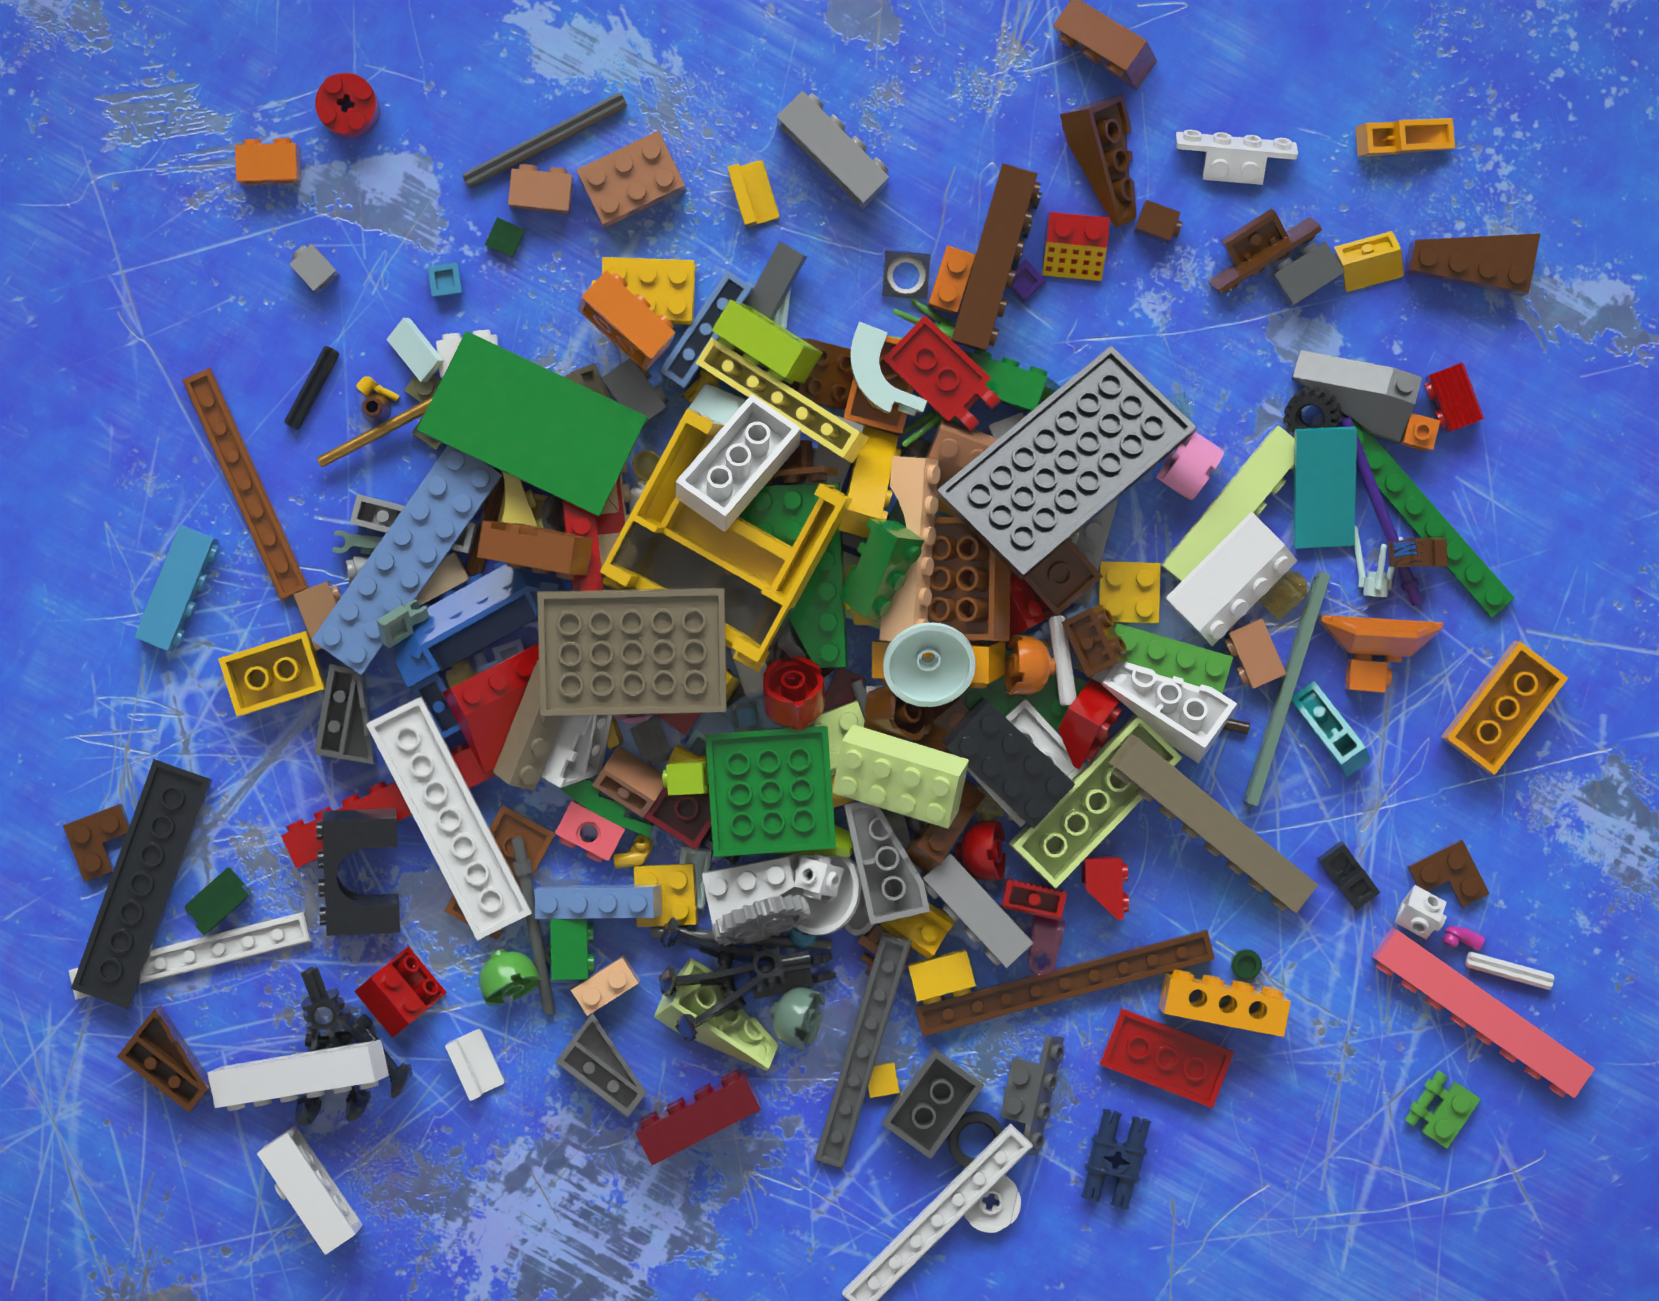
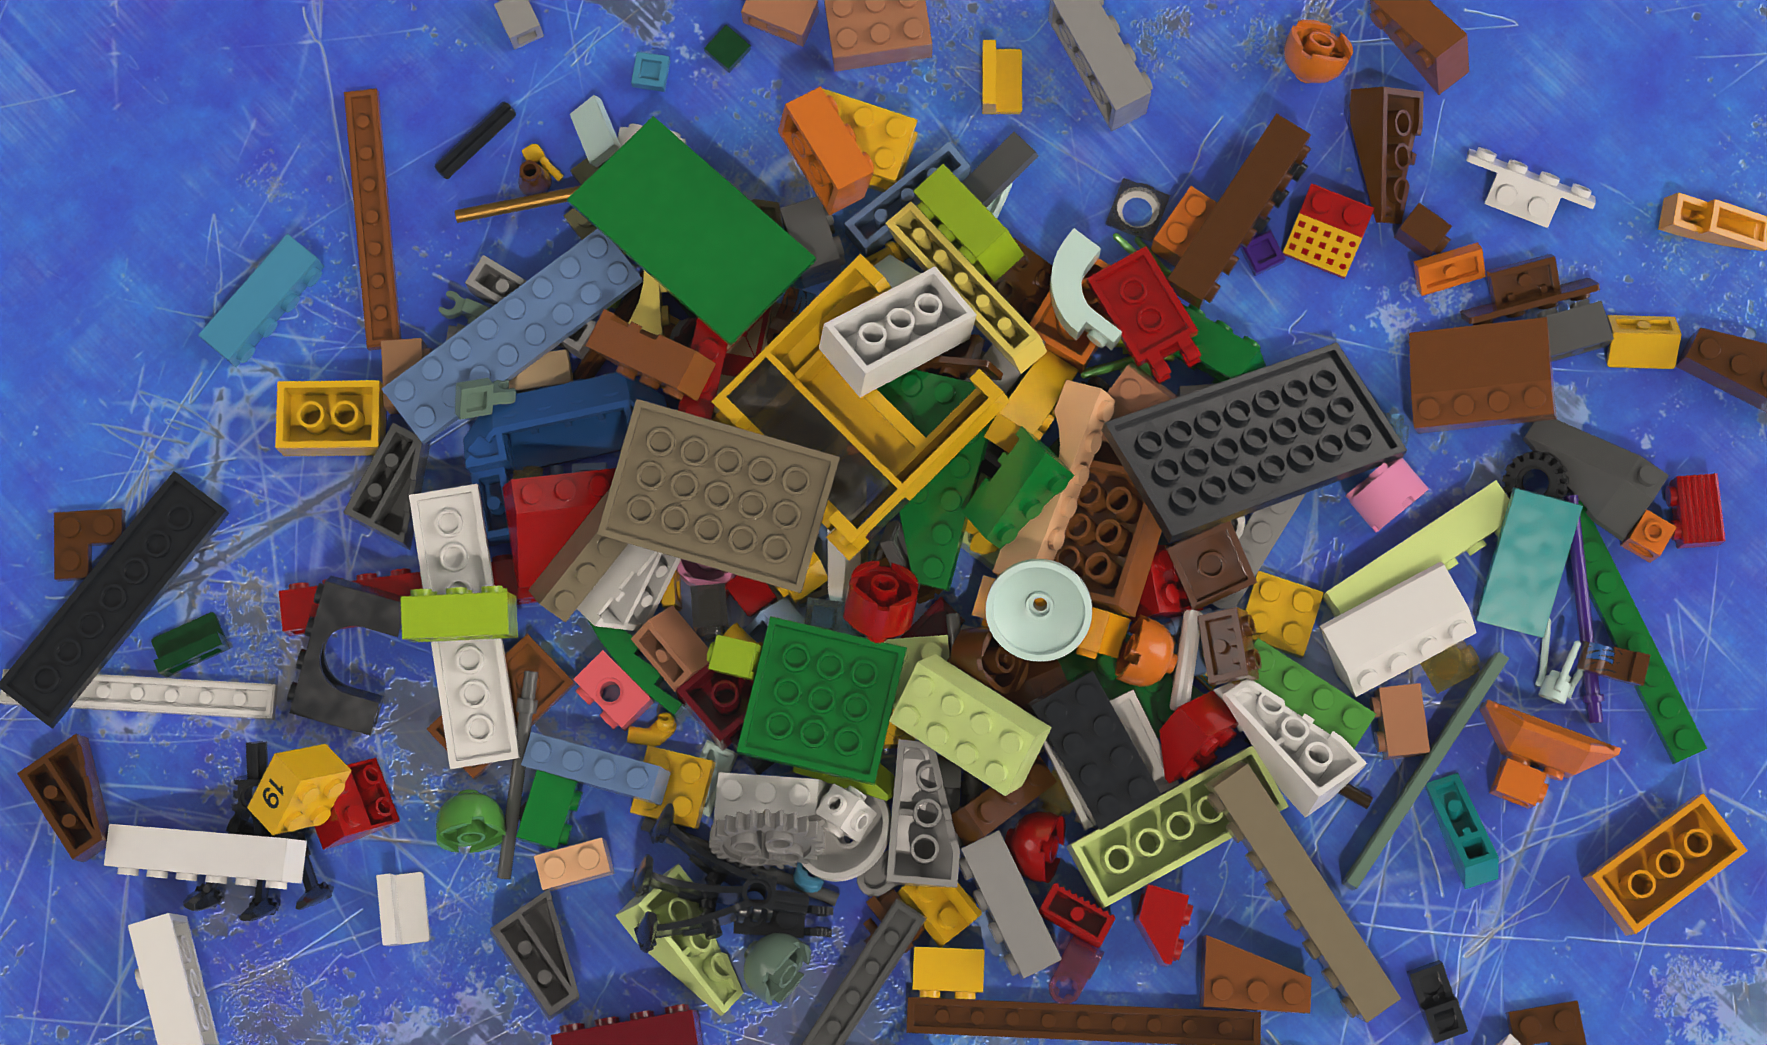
camera: 20 degrees right, 10 degrees down
none -> yellow brick [247,744,352,835]
none -> lime brick [401,586,518,643]
none -> reddish brown leg [767,286,816,345]
none -> dark orange wedge [1199,935,1312,1014]
none -> orange cylinder [1284,19,1353,83]
none -> dark orange slope [1409,317,1557,434]
none -> orange plate [1413,242,1486,296]

